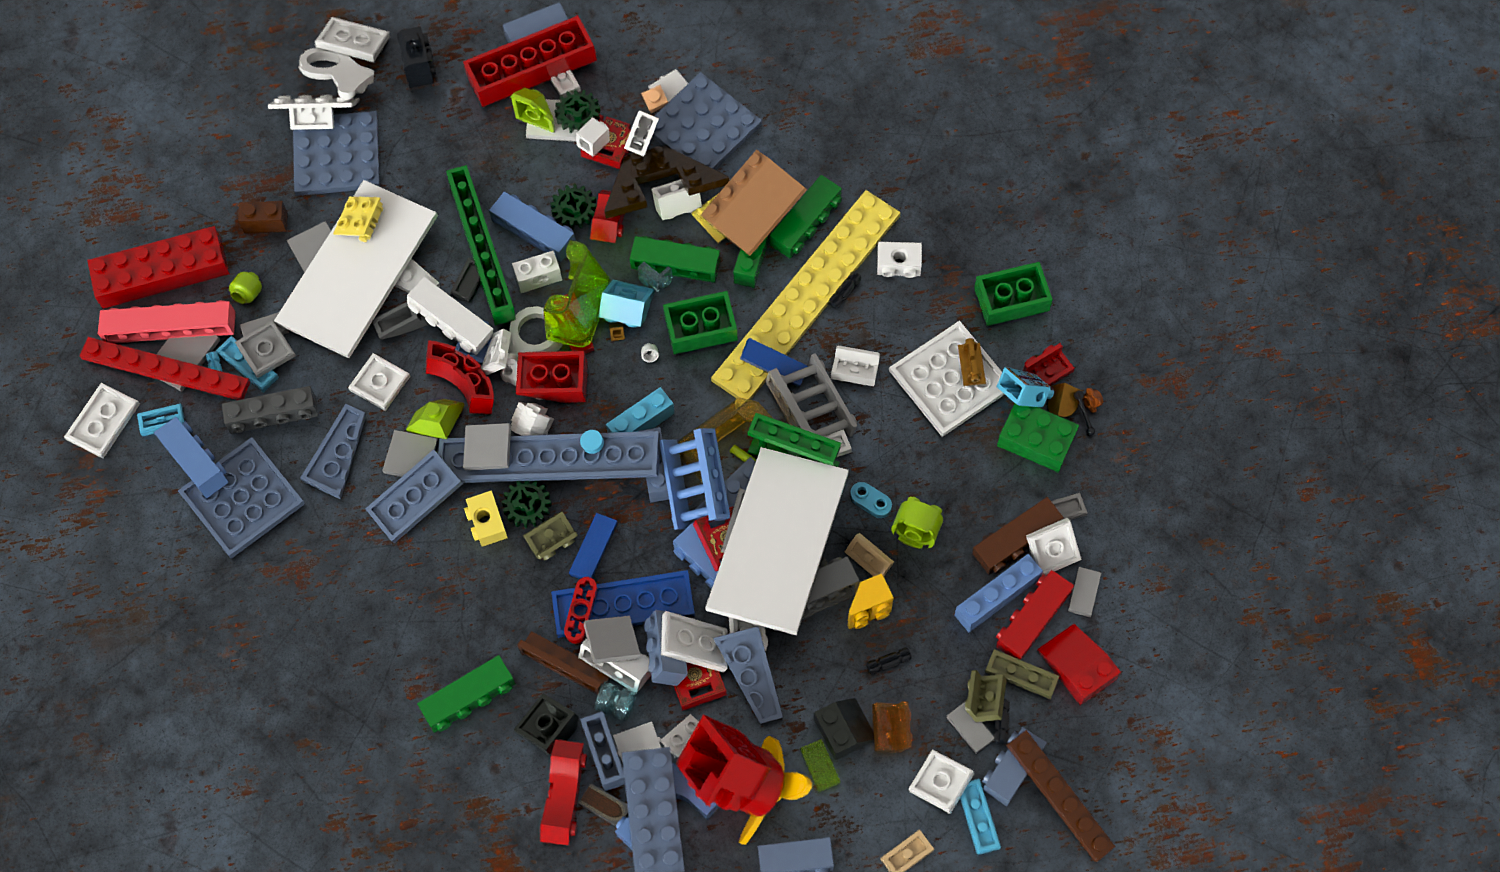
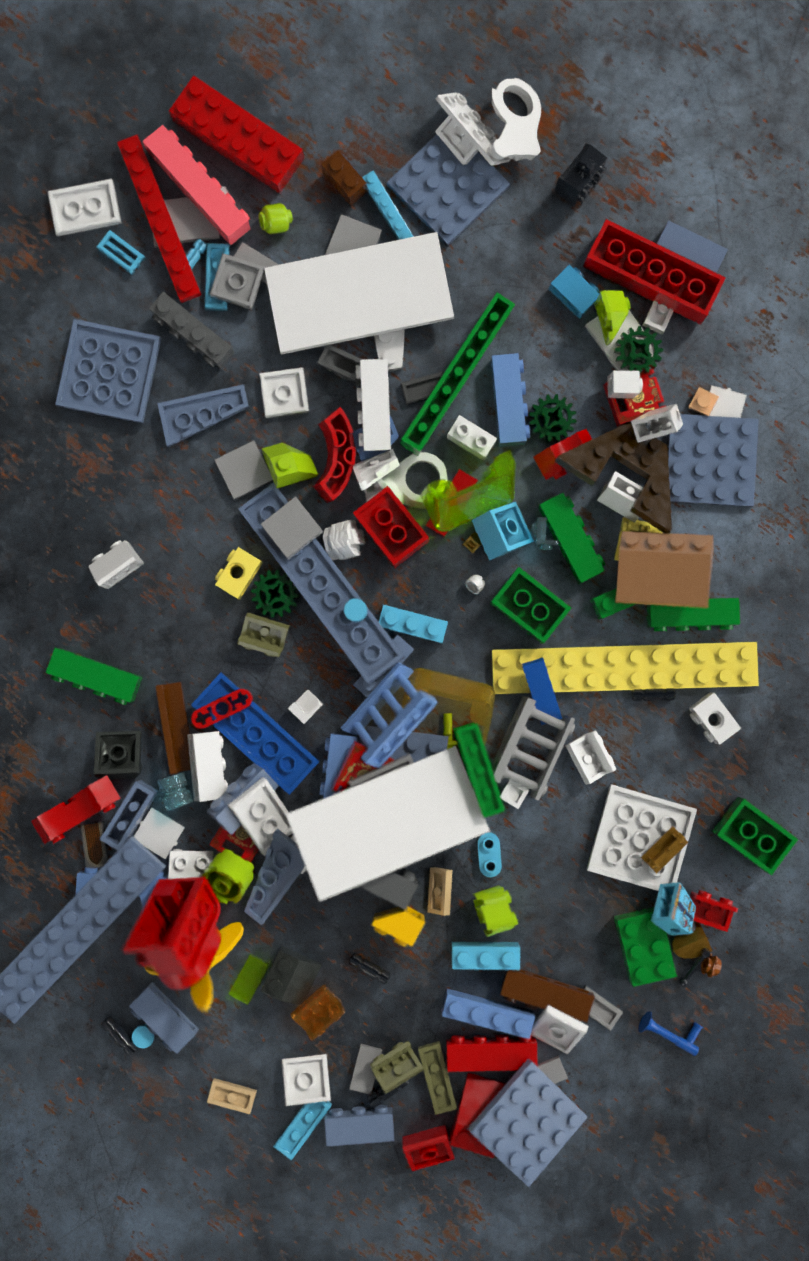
camera: 45 degrees right, 20 degrees up
medium blue brick [154,417,229,499] -> none
white tile [315,17,390,62] -> none
light yellow hinge [333,197,383,242] -> none
sand blue plate [365,450,463,543] -> none
blue tile [569,513,618,579] -> none
light grey tile [584,616,640,664] -> none
reddish brown plate [1006,730,1116,862] -> none
none -> white slope [88,540,144,589]
none -> lime brick [201,849,254,904]
none -> white panel [288,690,324,724]
none -> medium azure piece [362,171,414,240]
none -> red slope [403,1125,455,1171]
none -> medium azure brick [451,942,520,970]
none -> sand blue plate [468,1059,588,1187]
none -> dark azure brick [549,265,599,319]
none -> blue piece [638,1011,703,1056]

